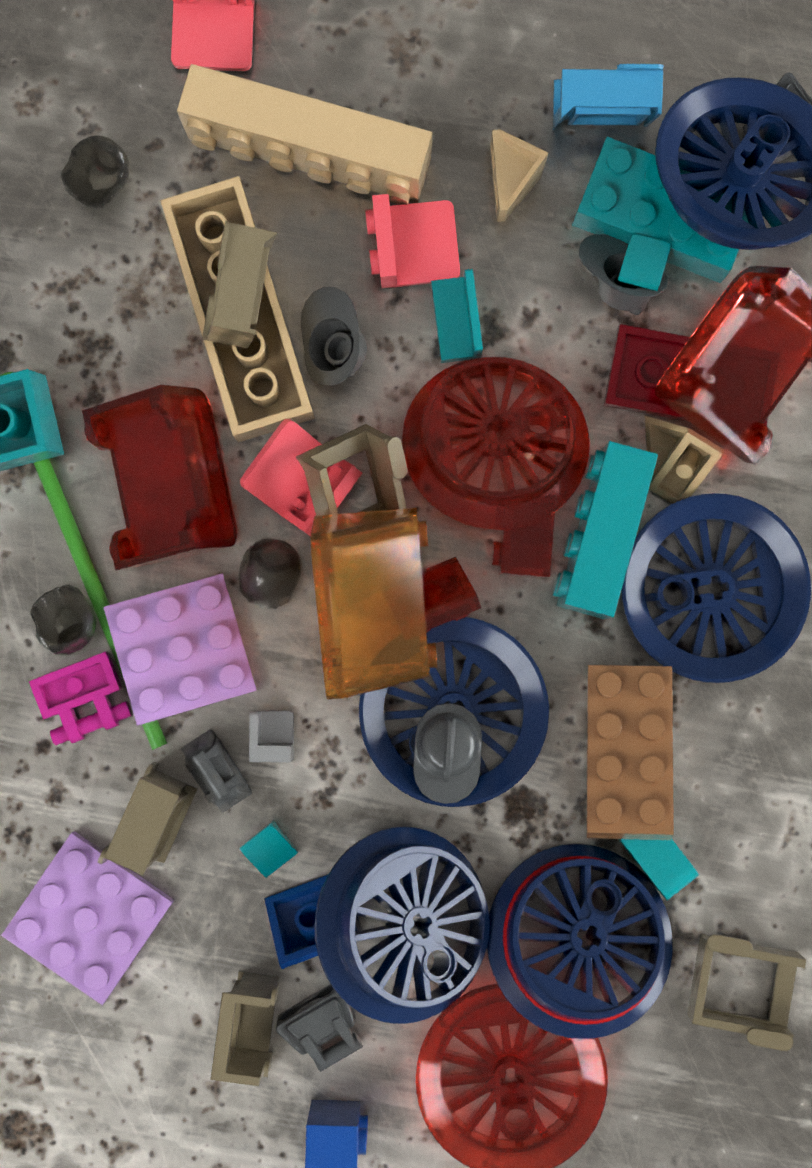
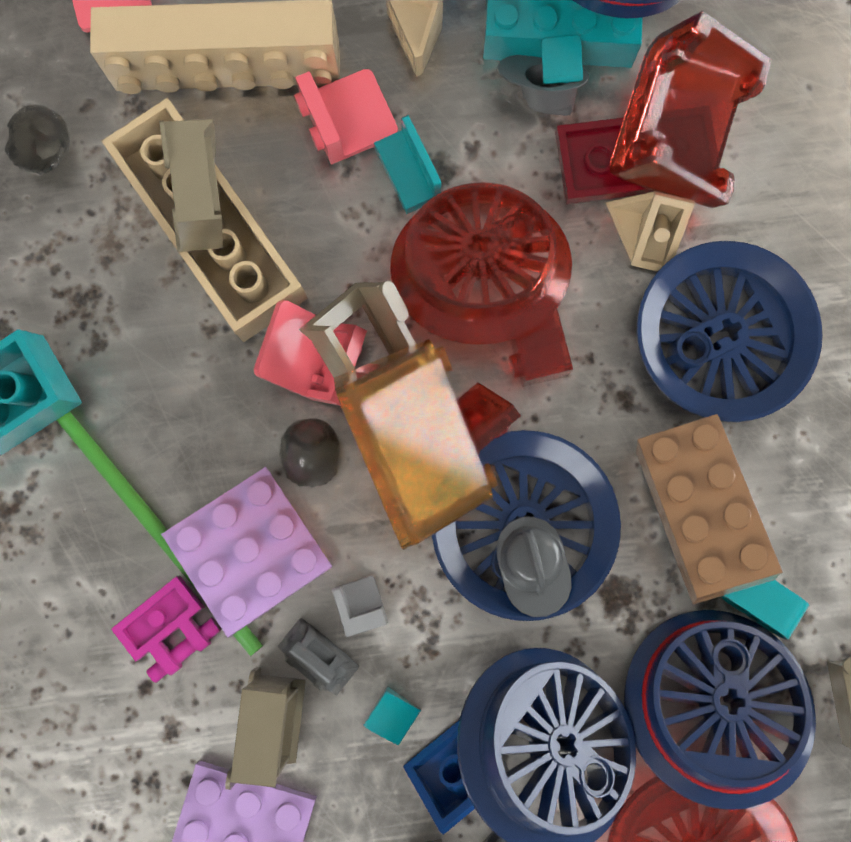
camera: 15 degrees left, 5 degrees down
clear smoke hair [30,584,97,656] -> none
clear red windscreen [82,384,238,571] -> none
dark grey piece [301,287,367,386] -> none
teal brick [552,441,658,619] -> none

